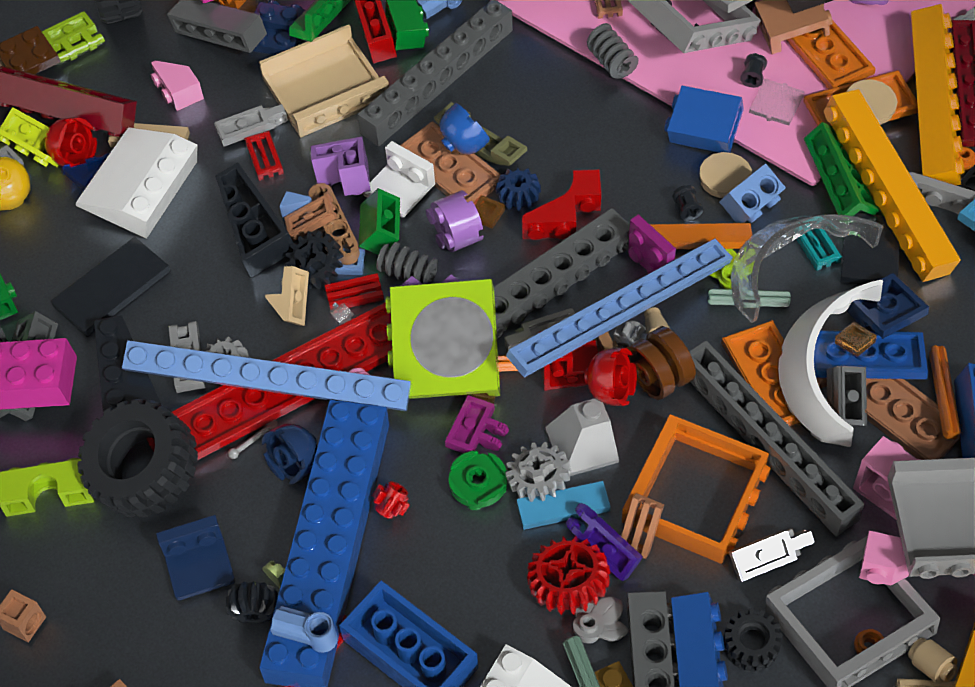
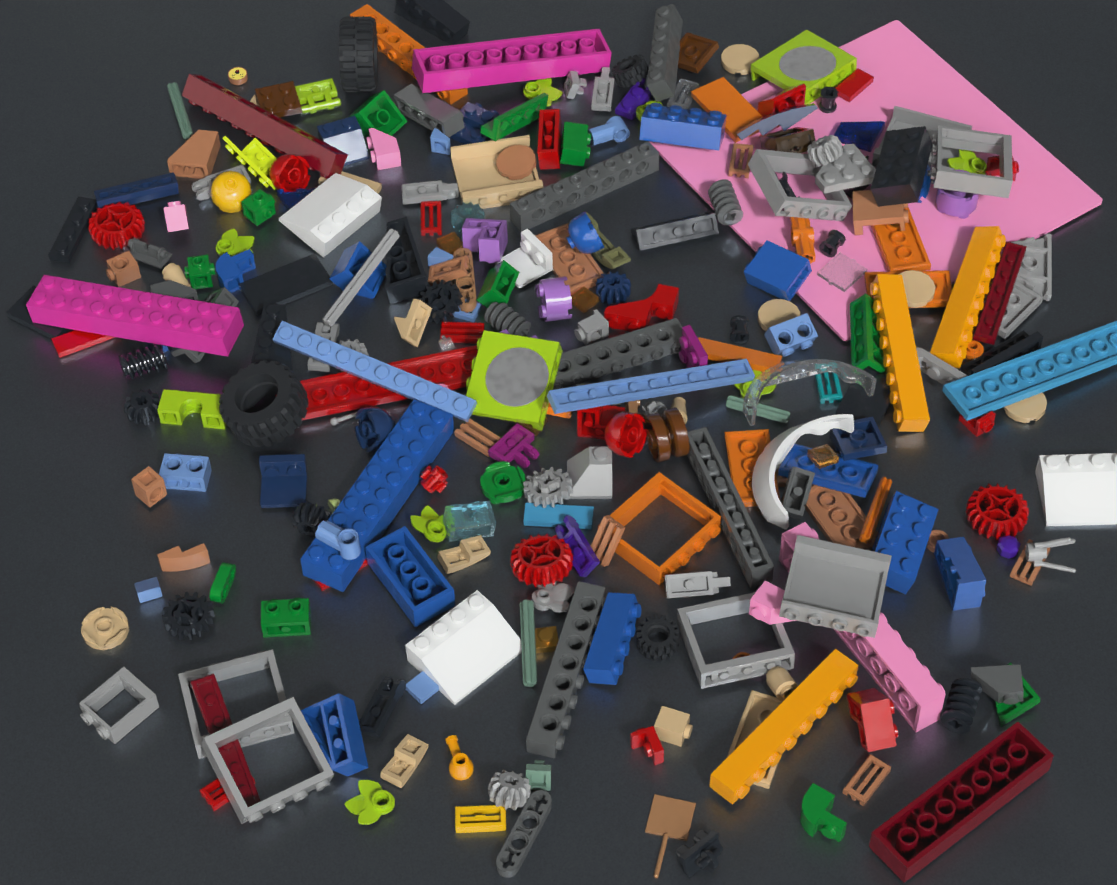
camera: 15 degrees right, 5 degrees down
none -> medium blue brick [159,453,212,492]
none -> lime plate [215,229,255,256]
none -> blue brick [215,249,256,293]
none -> green brick [241,189,276,226]
none -> slope [317,116,369,166]
none -> light grey axle [322,229,399,327]
none -> blue slope [329,241,387,299]
none -> green slope [347,90,408,137]
none -> lime plate [410,505,455,542]
none -> medium blue slope [430,128,451,155]
none -> clear orange tile [436,232,463,254]
none -> tan slope [437,535,491,574]
none -> clear light blue brick [443,501,496,542]
none -> clear light blue gear [450,201,485,233]
none -> nougat tile [454,419,501,457]
none -> nougat tile [496,145,537,180]
none -> light grey brick [574,309,609,345]
none -> fence [631,212,719,251]
none -> orange piece [790,217,816,264]

